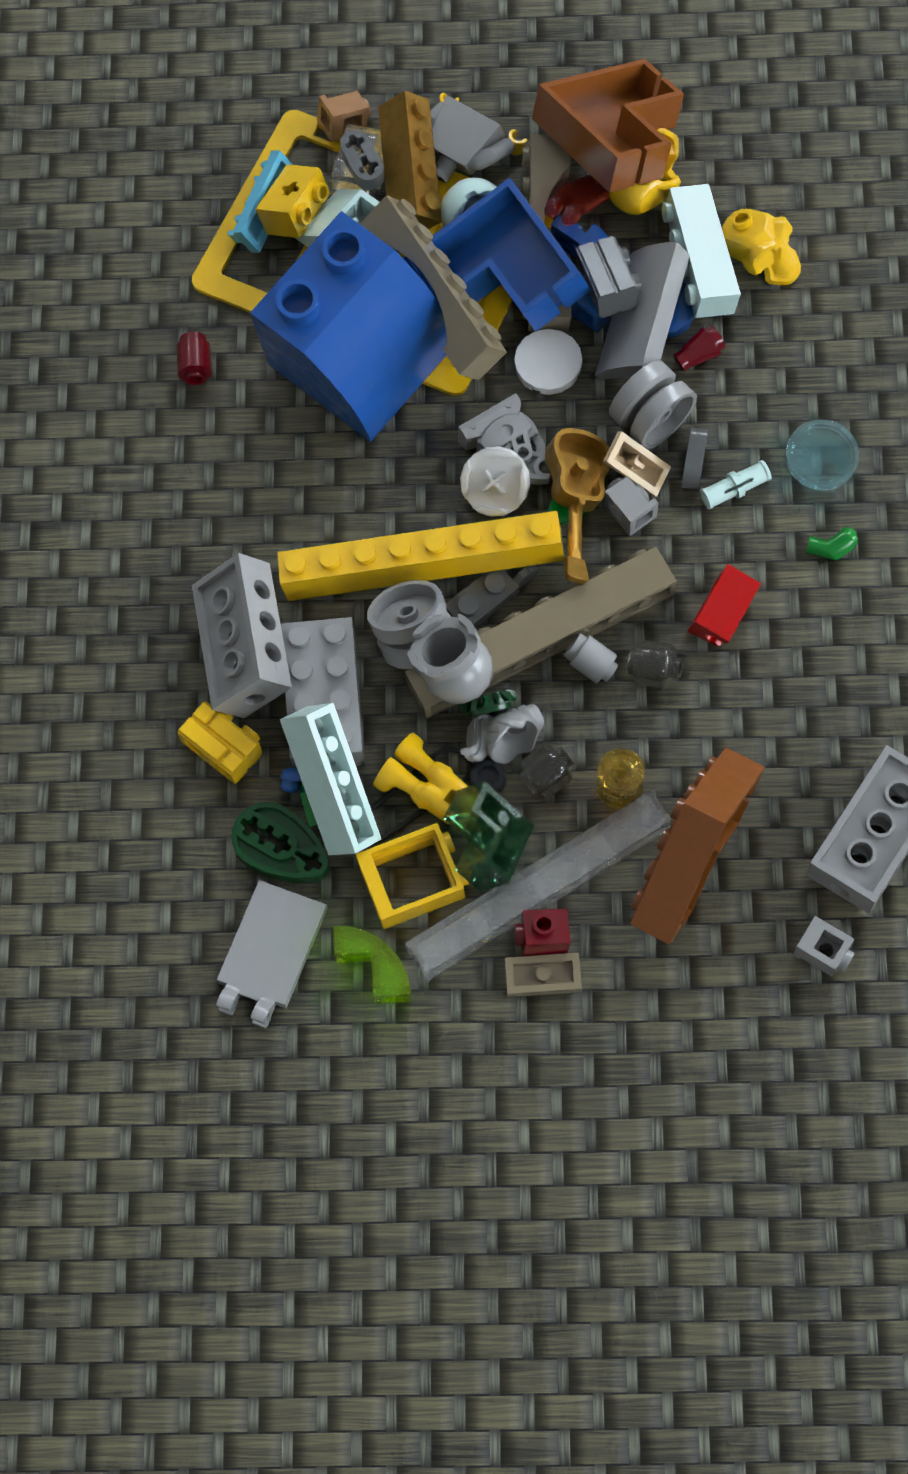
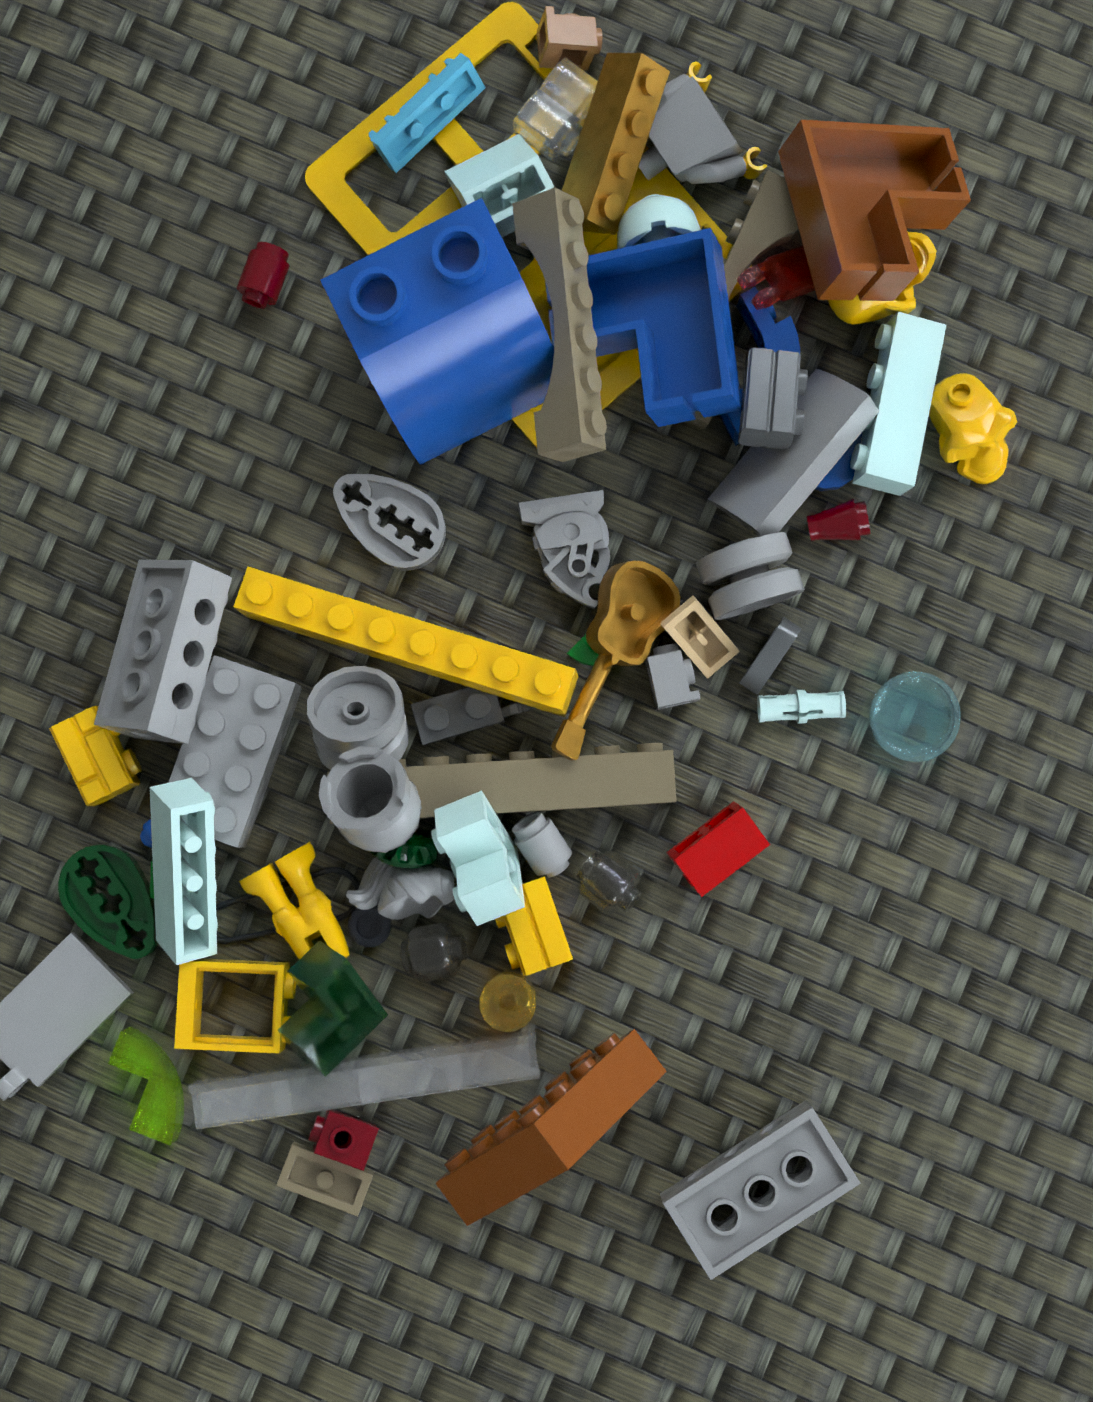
camera: 20 degrees right, 15 degrees up
yellow brick [256,164,331,238] -> none
dark grey beam [340,130,385,190] -> none
white tile [460,446,530,517] -> none
white tile [514,329,582,395] -> none
light grey brick [793,916,855,977] -> none
green arm [806,527,858,560] -> none
none -> light grey piece [333,474,446,571]
none -> light aqua brick [431,791,525,926]
none -> yellow brick [495,876,573,976]

